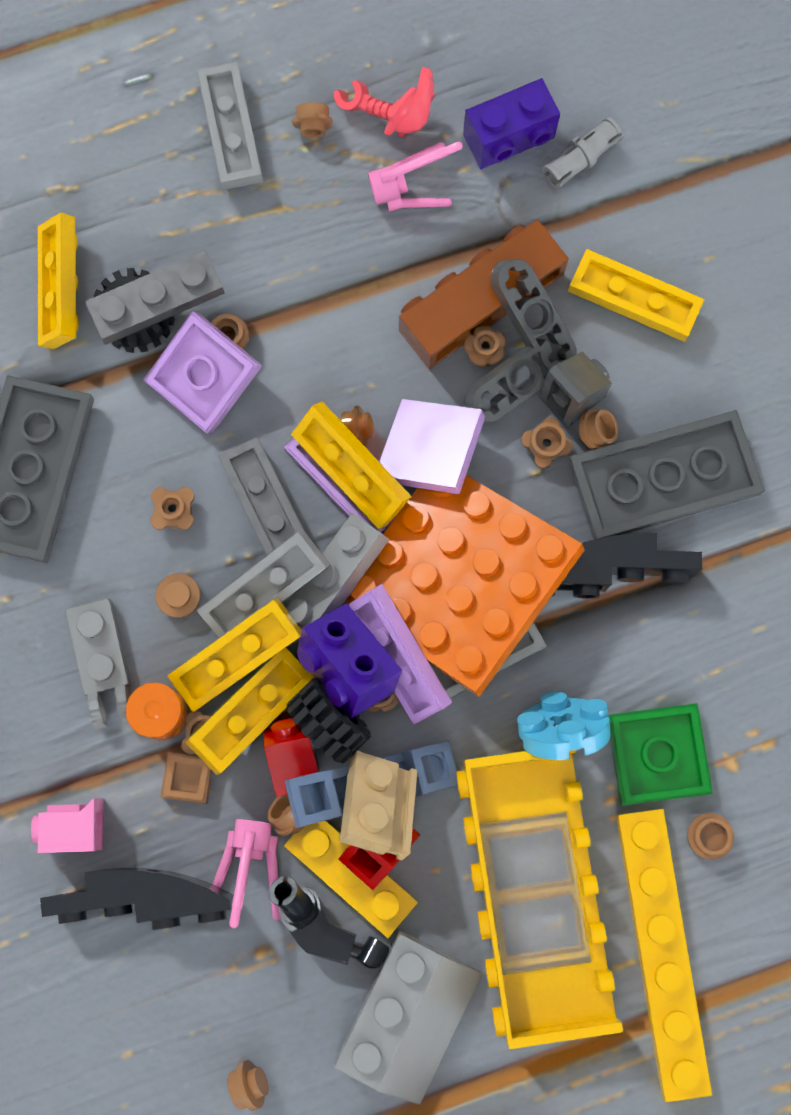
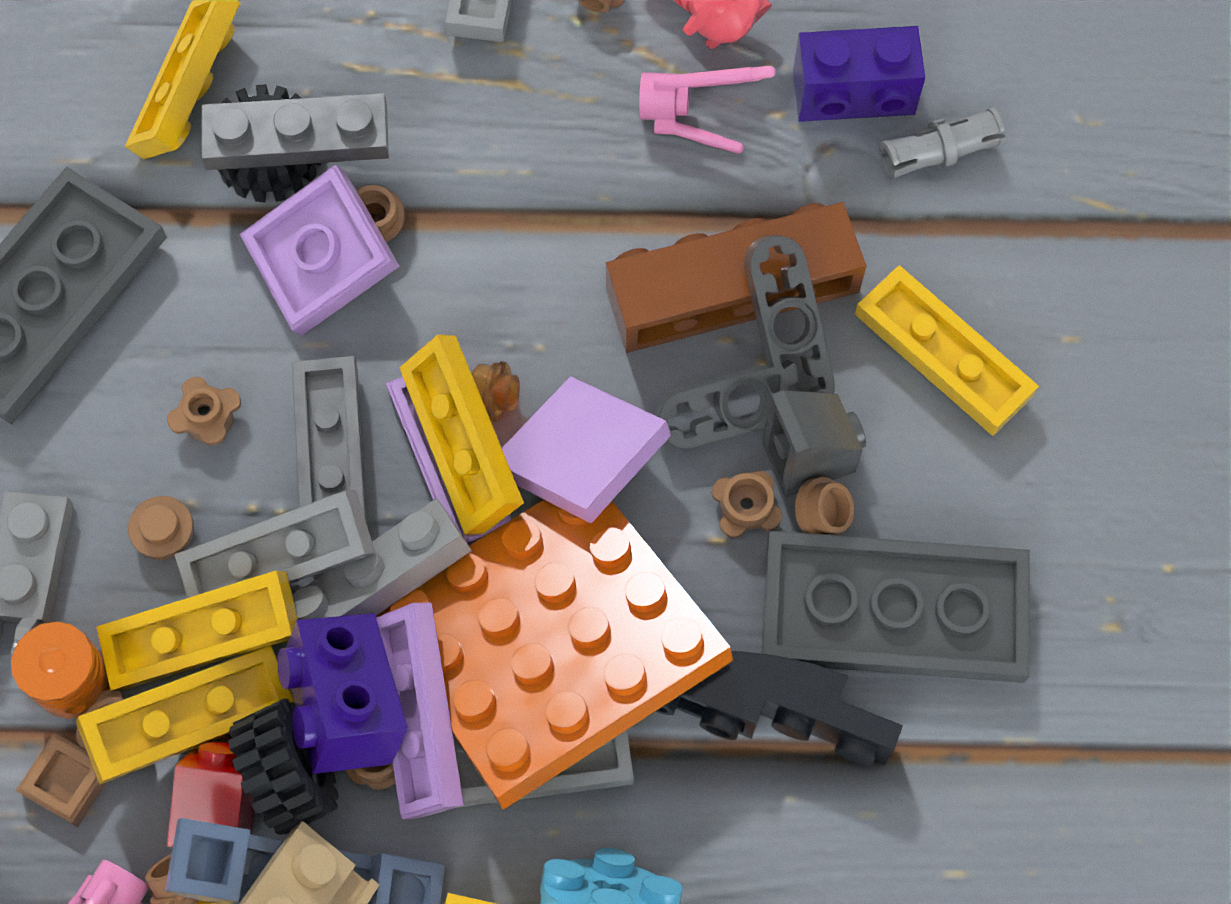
camera: 20 degrees right, 10 degrees down
medium nougat plate [464,326,506,367] -> none

